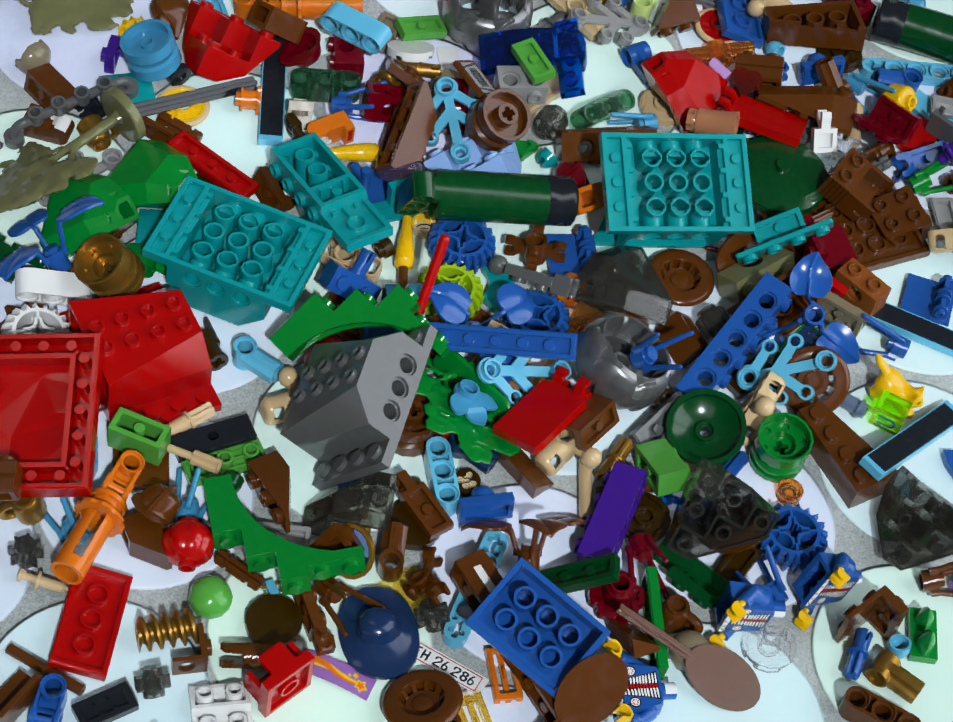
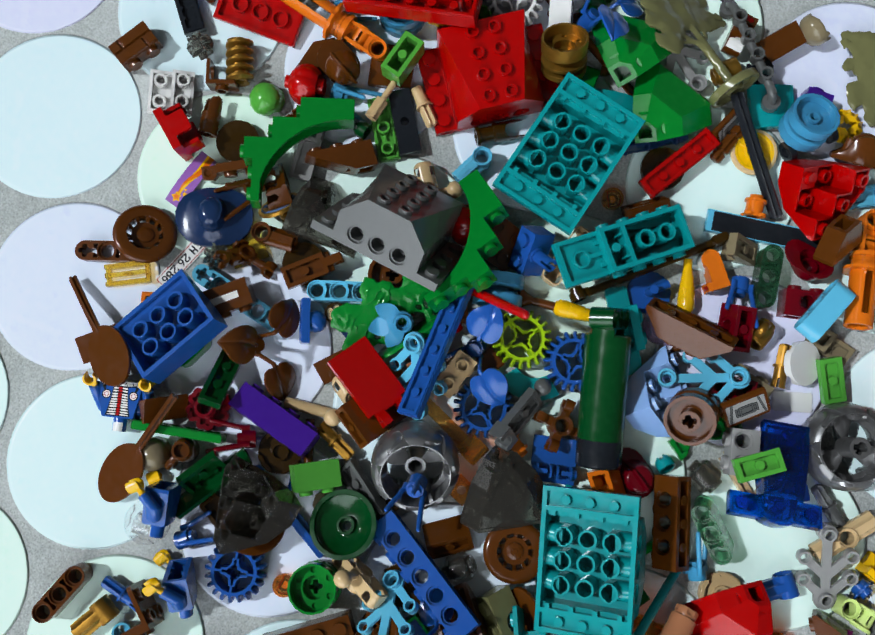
camera: 115 degrees right, 30 degrees up
reddish brown plate [385,56,432,93] -> none

